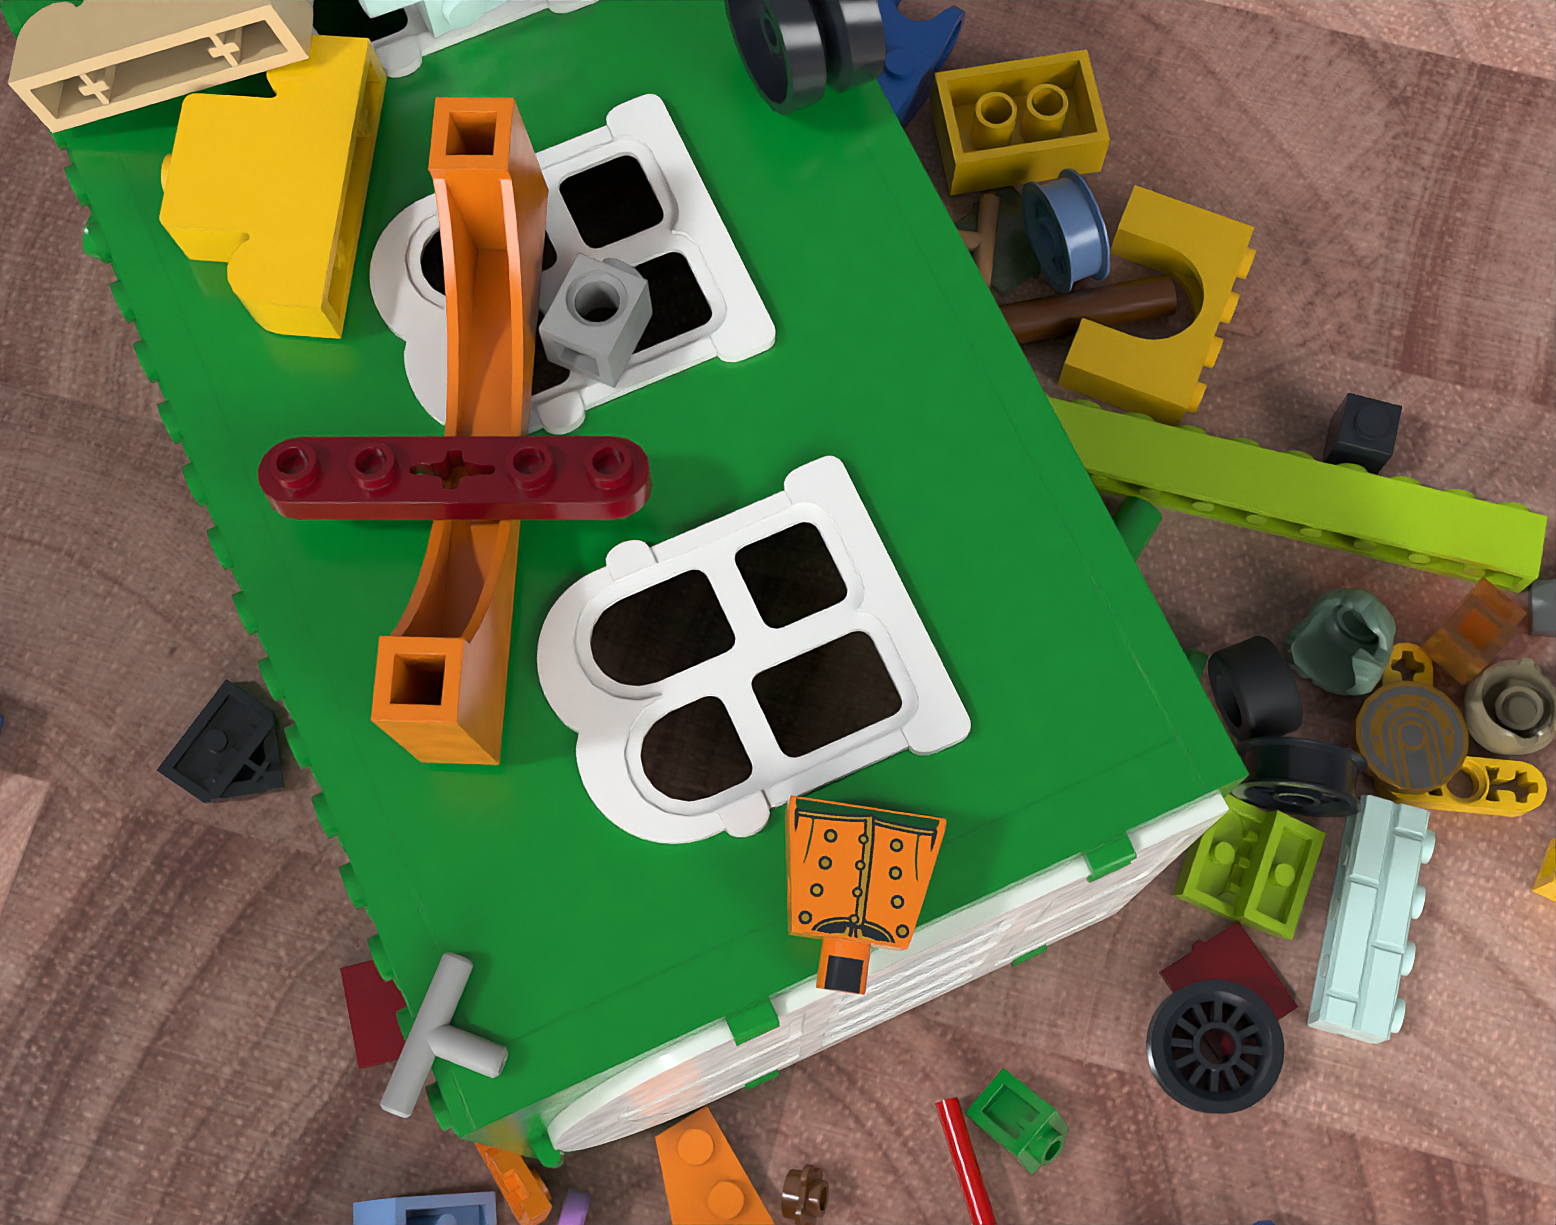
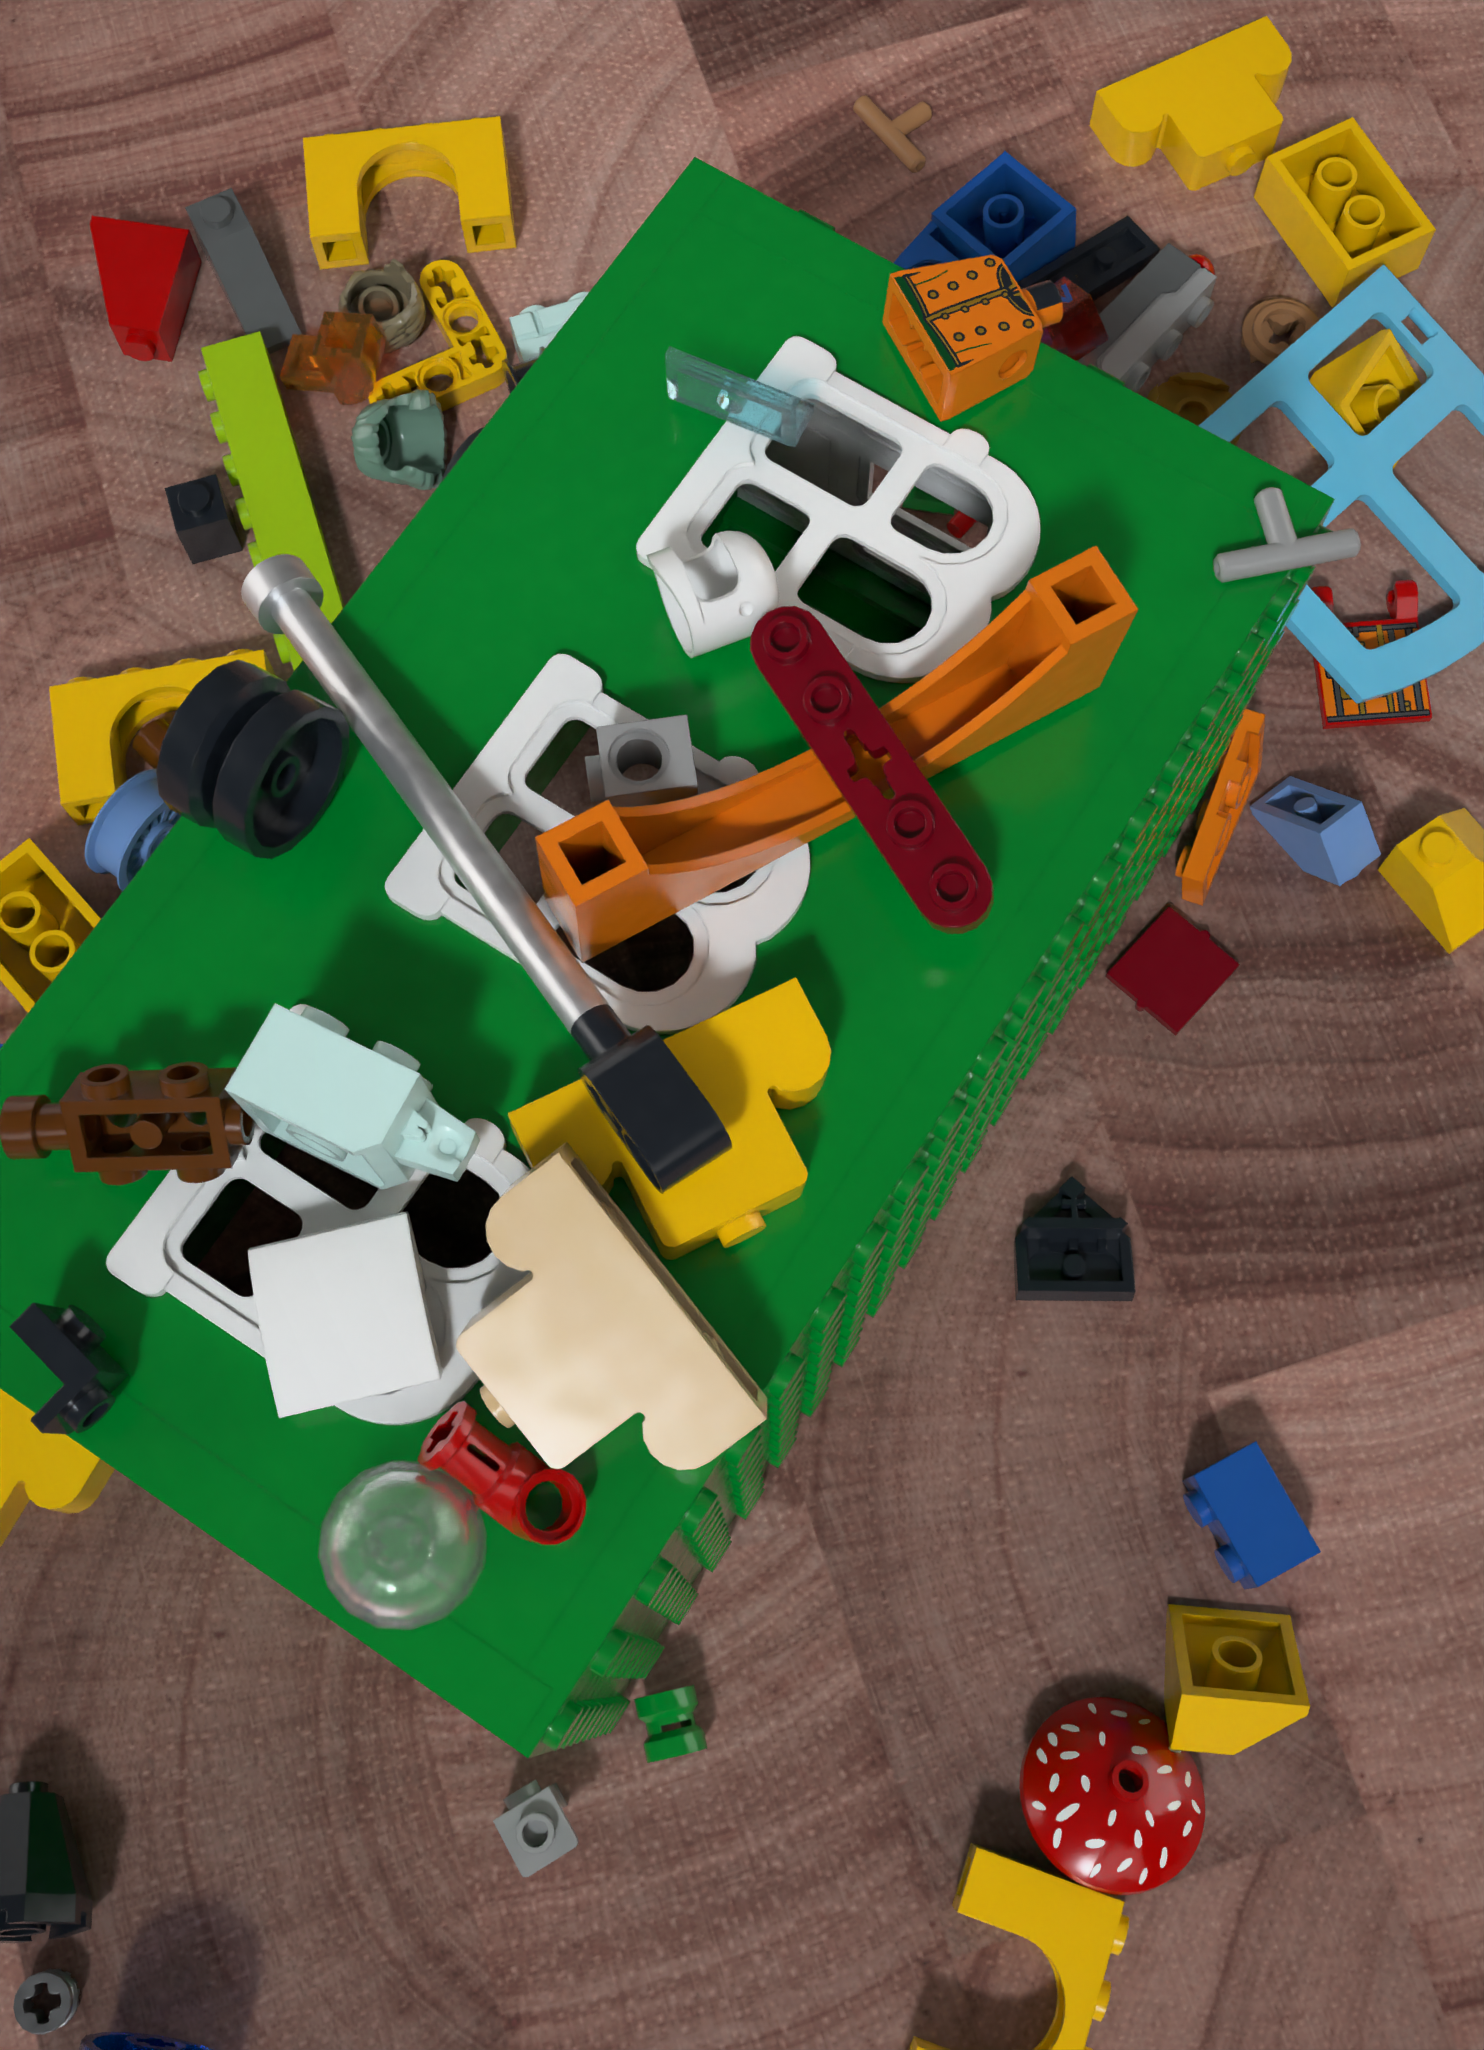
camera: 120 degrees left, 0 degrees up
tile [1350,680,1468,795] -> none
none -> flat silver piece [241,554,732,1194]
none -> white helmet [646,531,779,658]
none -> clear light blue slope [665,346,814,447]

